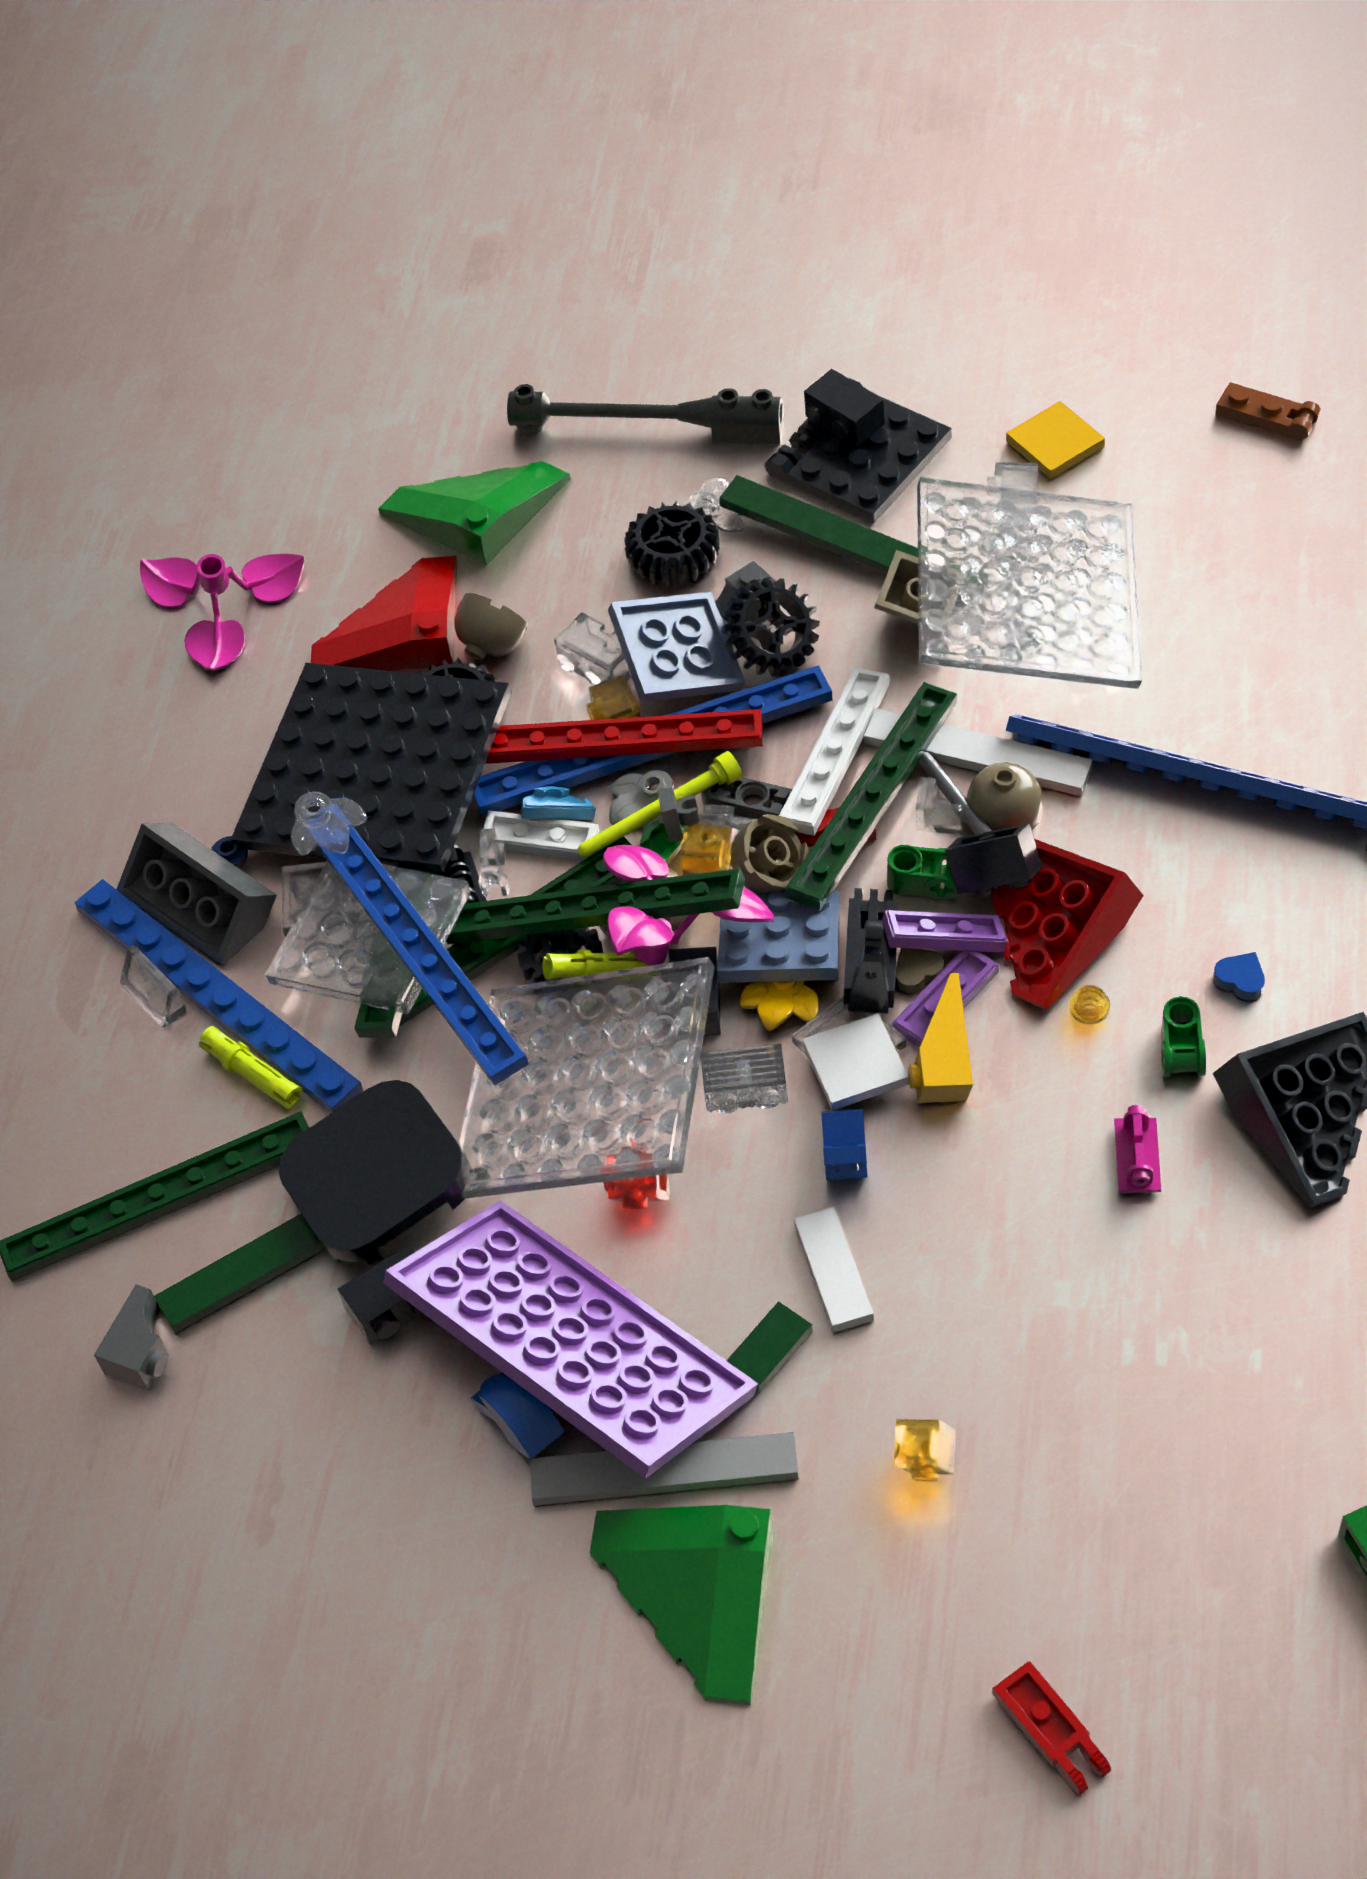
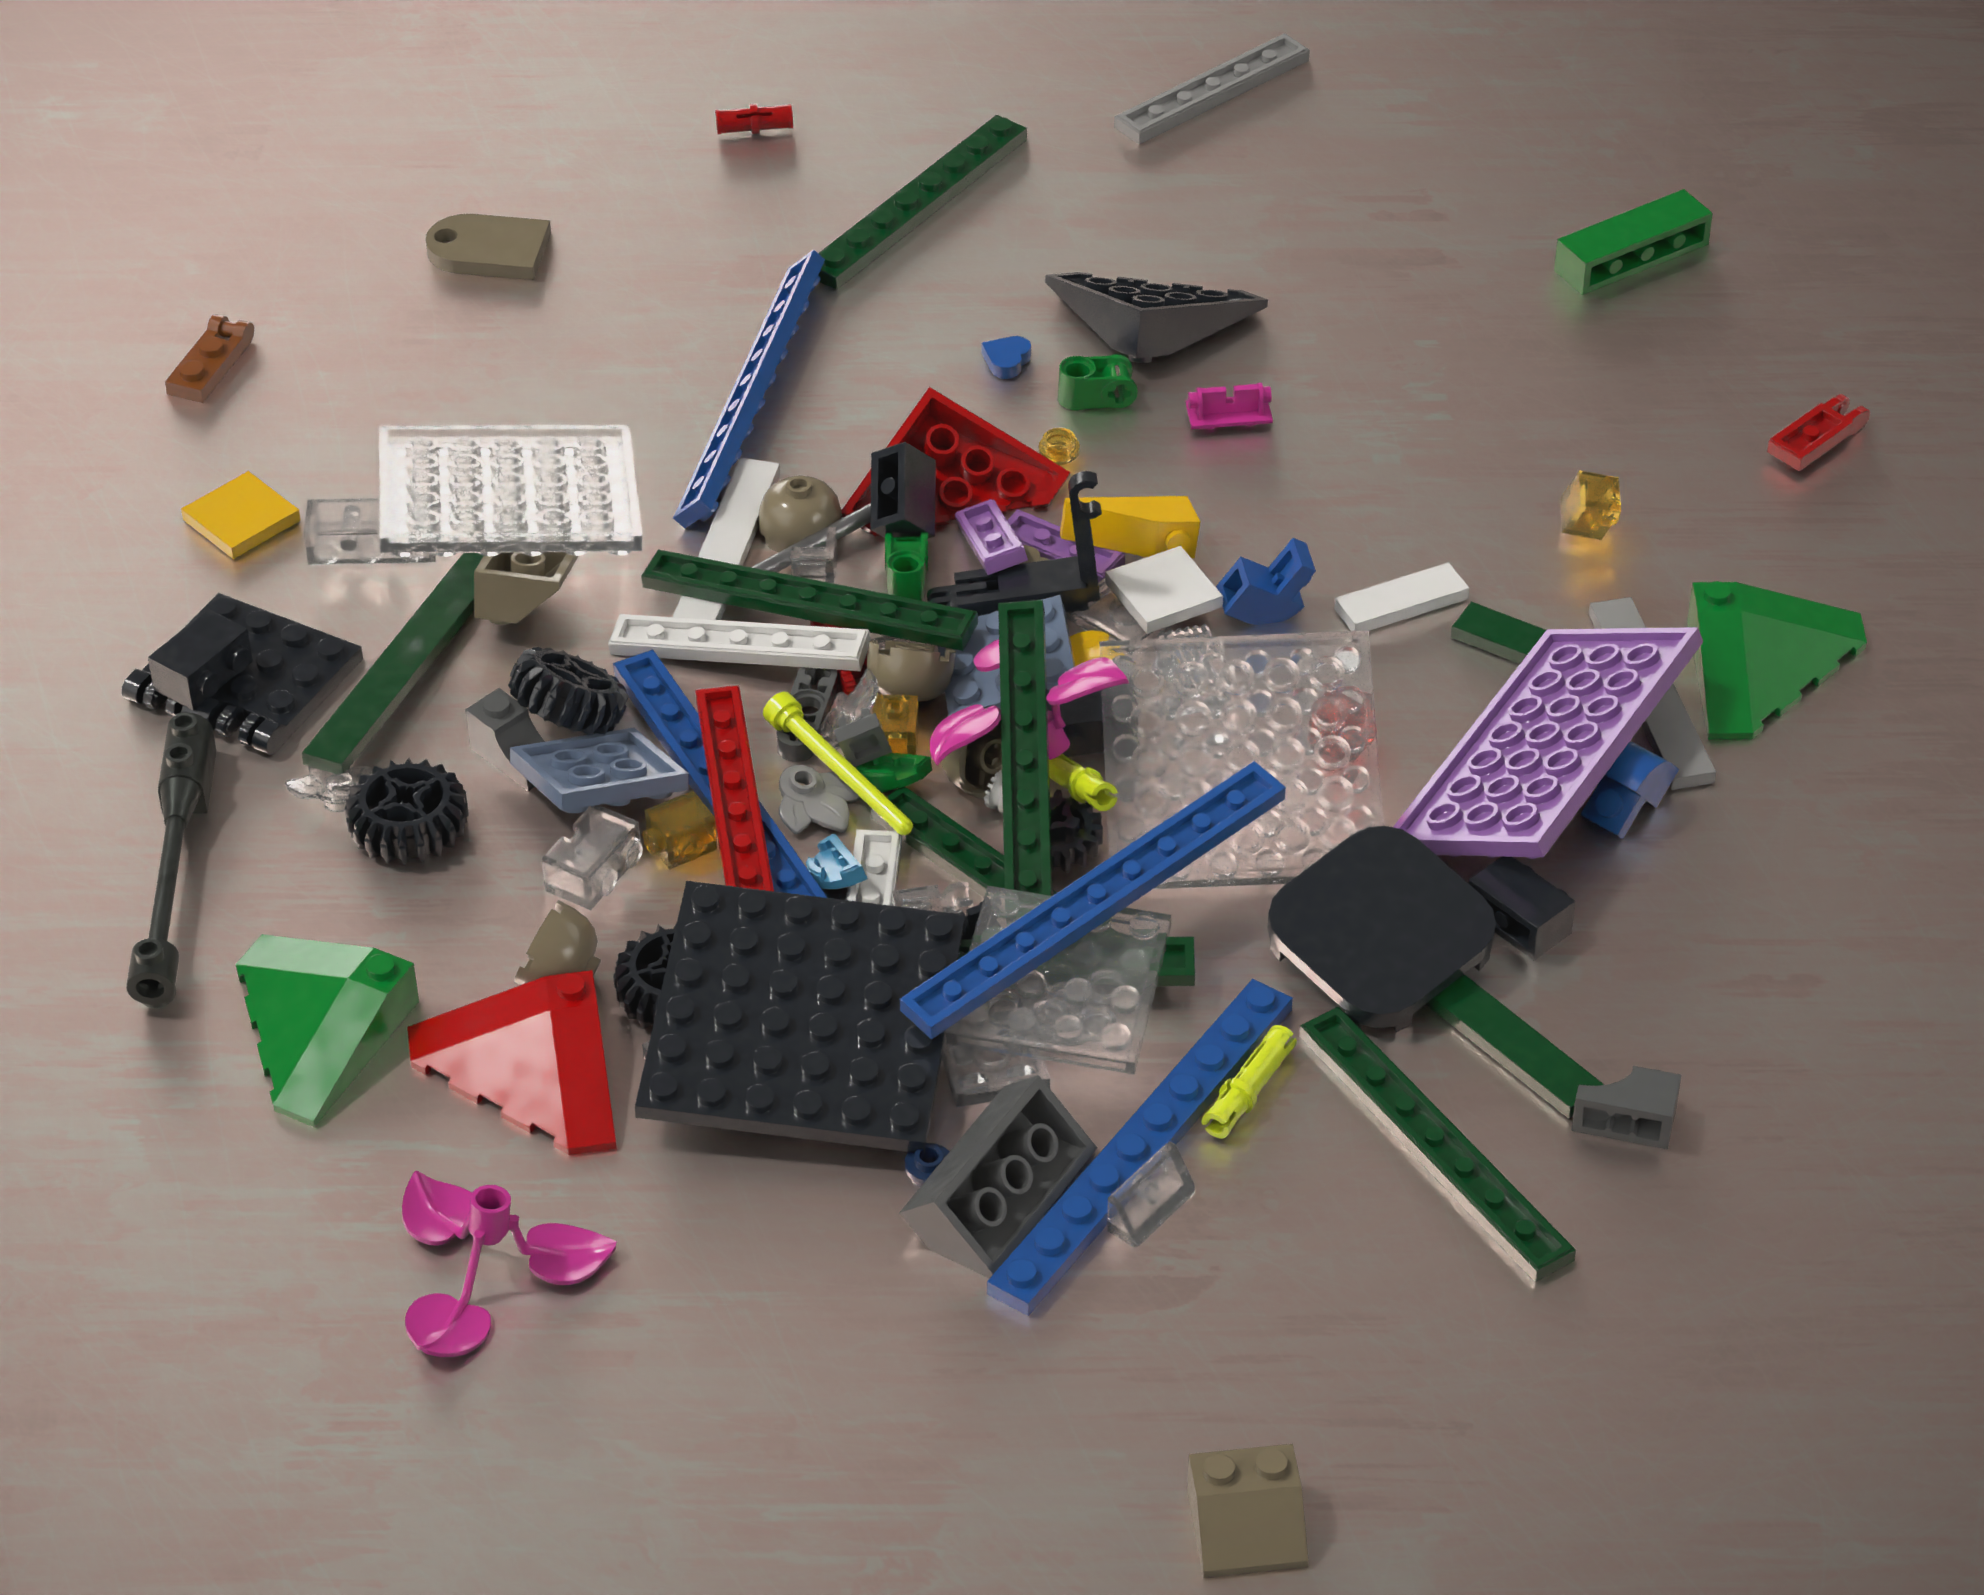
camera: 105 degrees left, 10 degrees down
clear plate [291,792,367,856] -> none

